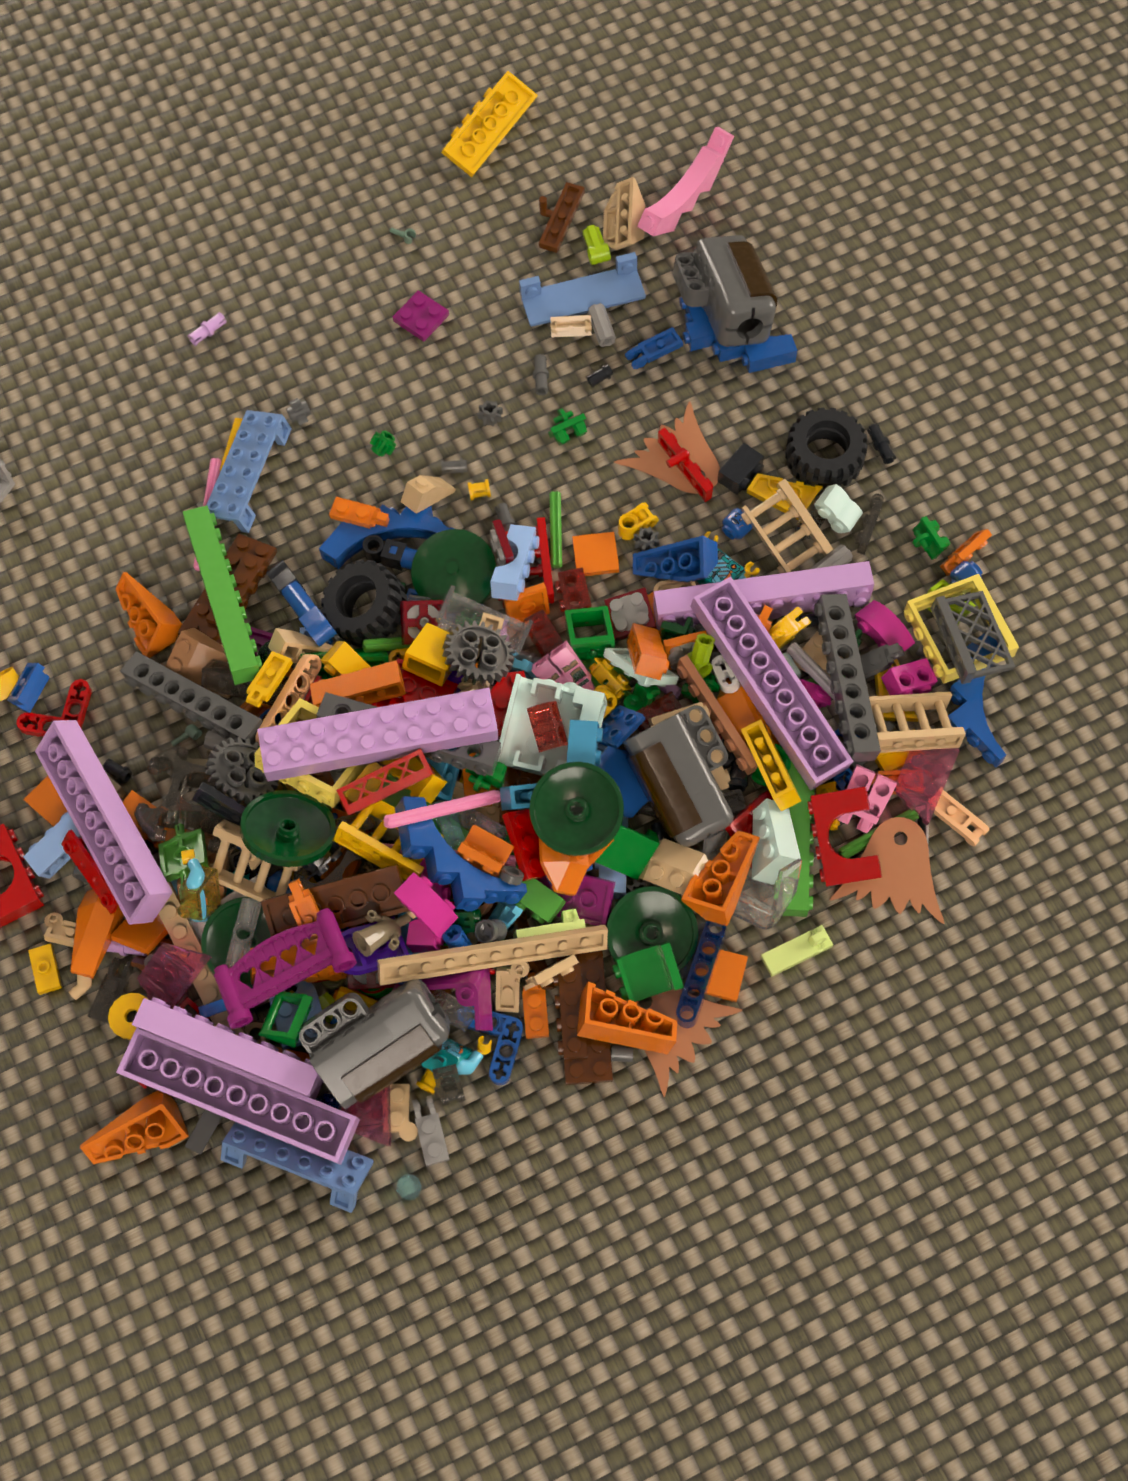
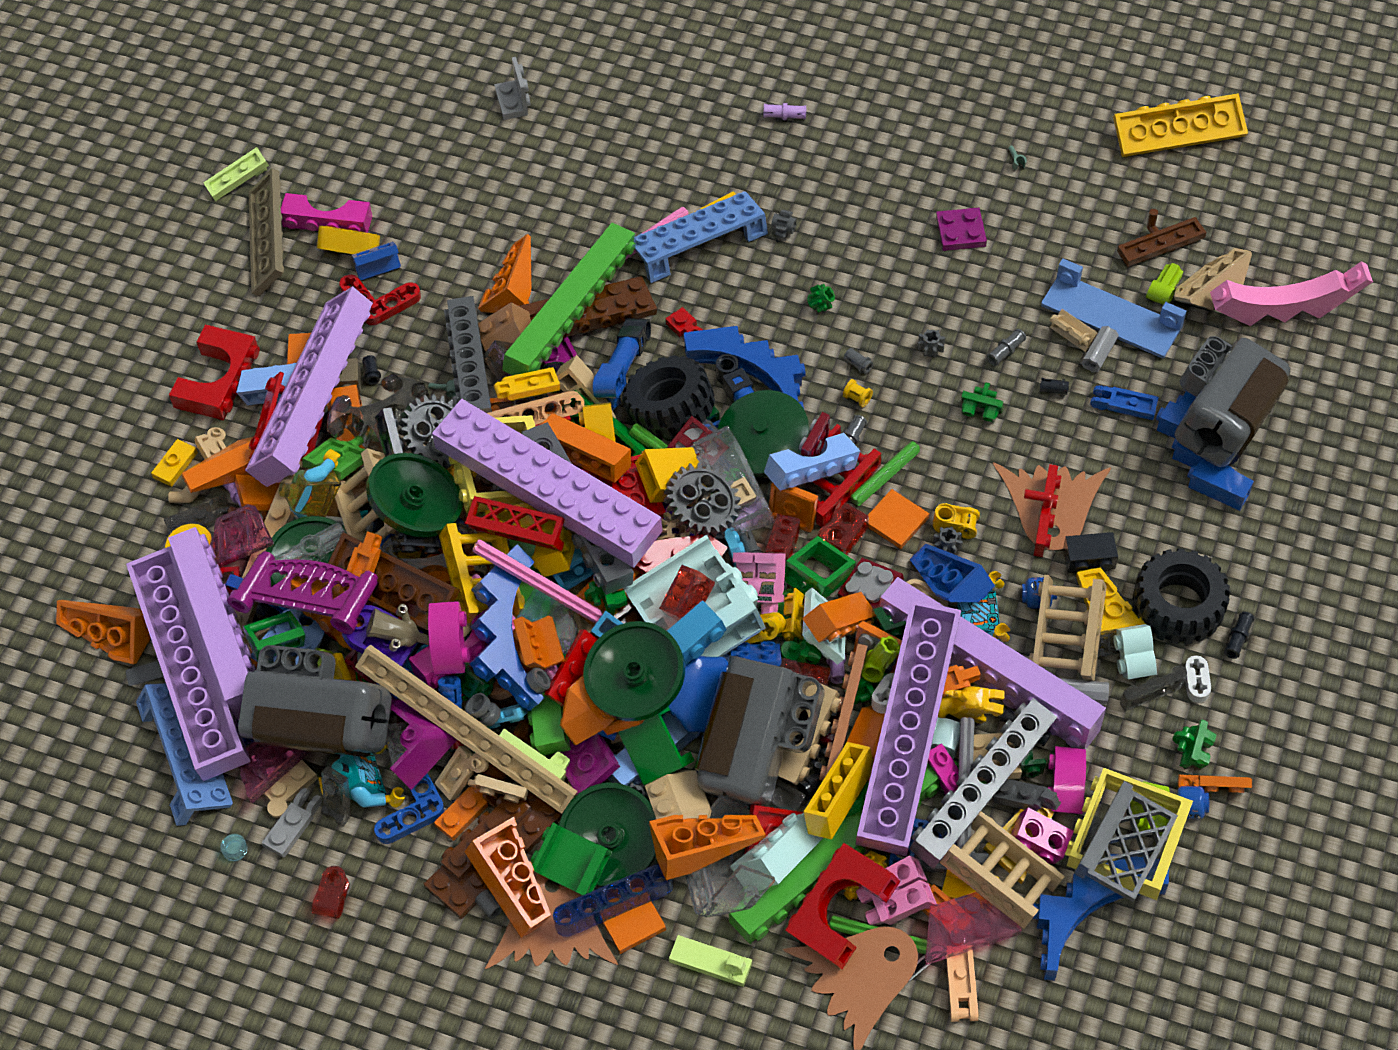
camera: 45 degrees right, 10 degrees down
orange hinge [329,497,390,529] -> none
tan slope [401,475,456,514] -> none
none -> clear red piece [312,866,350,919]
none -> red plate [665,307,703,337]
none -> white beam [1184,656,1211,703]

